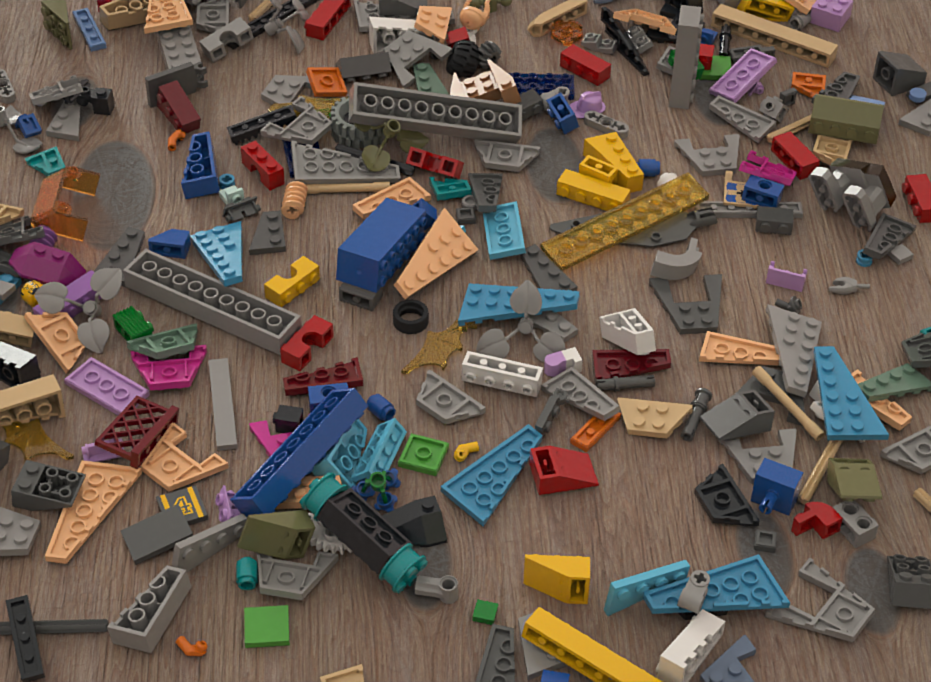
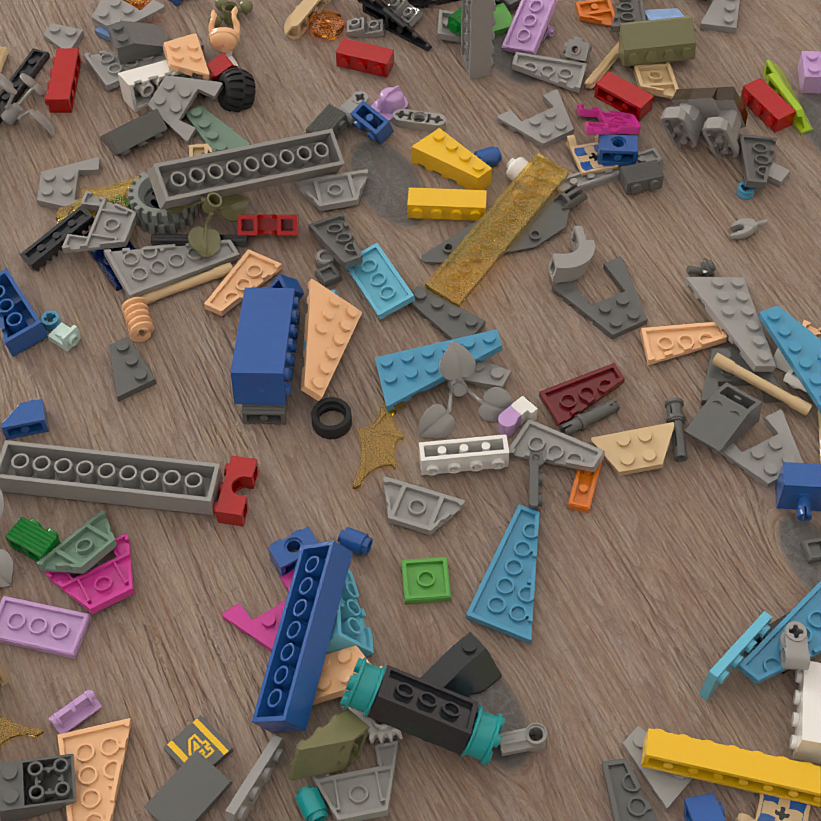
camera: 20 degrees left, 10 degrees up
dark red fence [95,395,179,469] -> none
light nougat wing [141,422,229,492] -> none
dark azure wing [190,221,243,287] -> none
light grey tile [208,358,238,451] -> none
lavender hinge [215,485,240,522] -> none
dark grey hinge [222,196,261,223] -> none
red arch [241,141,285,191] -> none
yellow arch [264,256,320,307] -> none
black brick [272,405,304,433] -> none
dark red wing [283,357,363,396] -> none
orange plate [306,67,347,97] -> none
medium azure fence [351,418,407,483] -> none
blue plant [351,468,401,513] -> none
teal wing [429,177,472,201] -> none
wedge [450,59,521,104] -> none
yellow arm [454,441,479,462] -> none
green tile [472,599,499,625] -> none
dark grey gear [478,41,502,70] -> none
clear blue tile [508,72,575,100] -> none
yellow slope [523,554,590,604] -> none
red slope [529,446,599,495] -> none
yellow brick [579,155,618,185] -> none
white wedge [599,308,656,355] -> none
black wing [694,464,760,526] -> none
lavender hinge [766,261,807,292] -> none
dark grey tile [779,87,797,106] -> none

